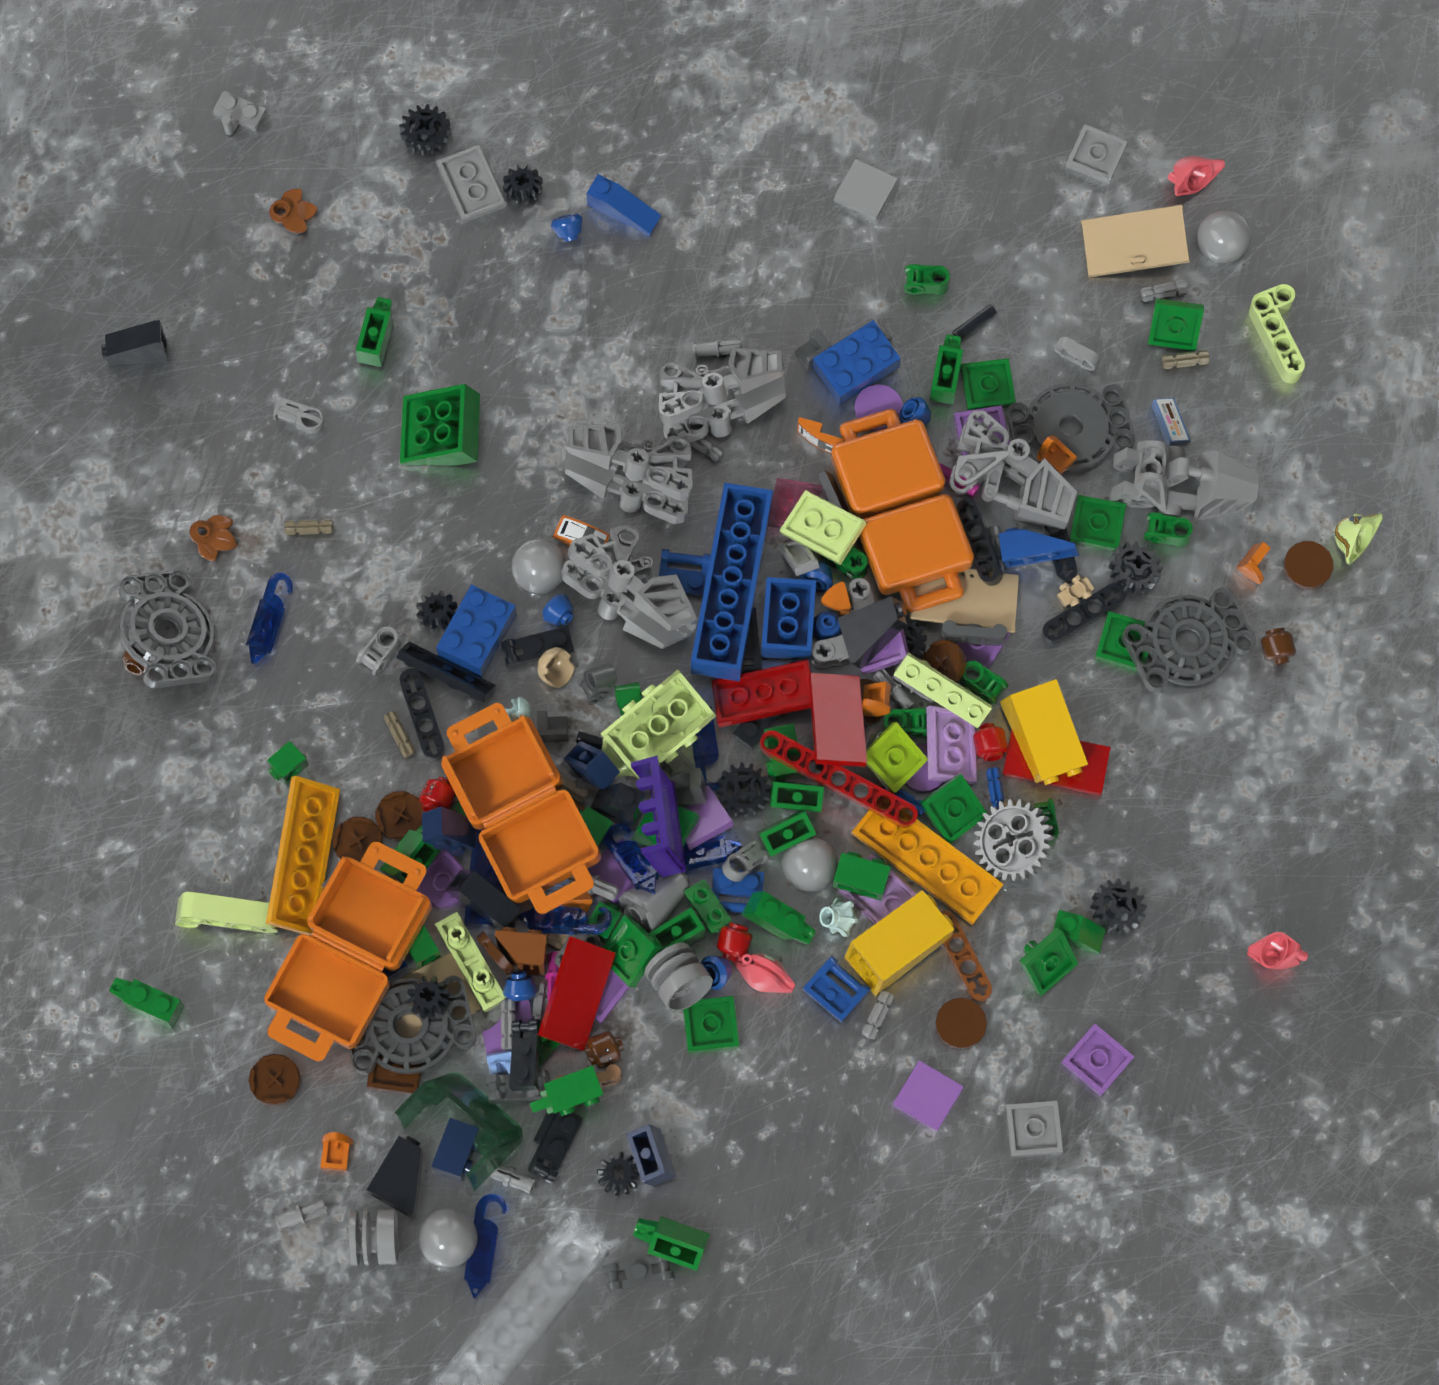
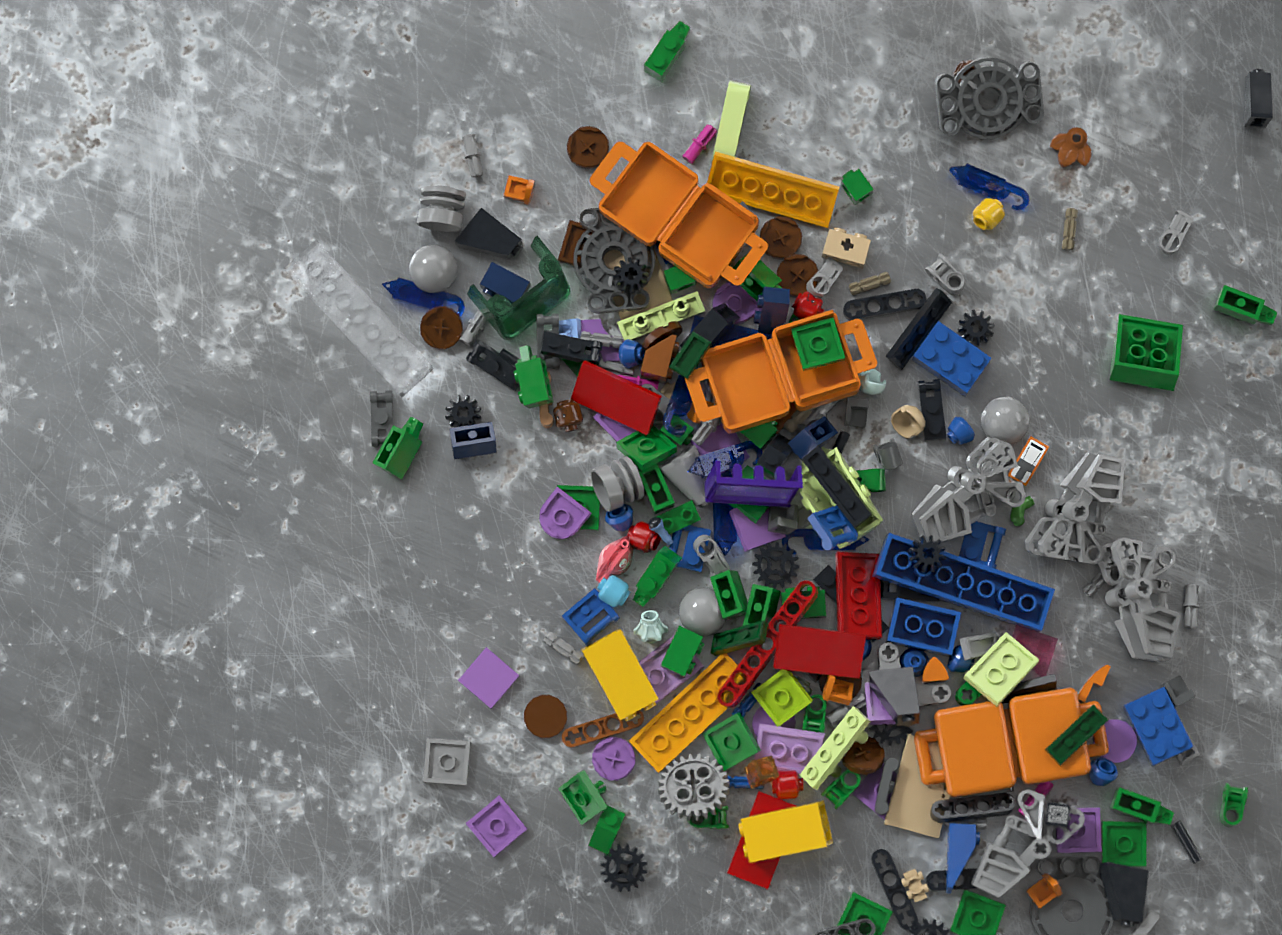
camera: 105 degrees right, 10 degrees up
none -> reddish brown tile [420,306,463,349]
none -> medium lavender tile [539,487,592,539]
none -> medium lavender tile [592,737,635,781]
none -> medium azure head [597,575,630,607]
none -> medium blue piece [648,517,673,545]
none -> dark green tile [669,331,712,380]
none -> dark pink axle [682,124,717,164]
none -> dark green tile [710,620,768,656]
none -> clear orange brick [744,755,779,789]
none -> green tile [791,317,845,371]
none -> black plate [801,446,873,528]
none -> light grey piece [806,257,843,298]
none -> blue plate [807,505,858,550]
none -> tan brick [822,228,871,269]
none -> black gear [909,535,946,573]
none -> yellow head [973,198,1005,230]
none -> bright green arm [1010,495,1035,526]
none -> dark green tile [1045,704,1108,766]
none -> tile [1045,802,1070,828]
none -> black slope [1099,862,1149,927]

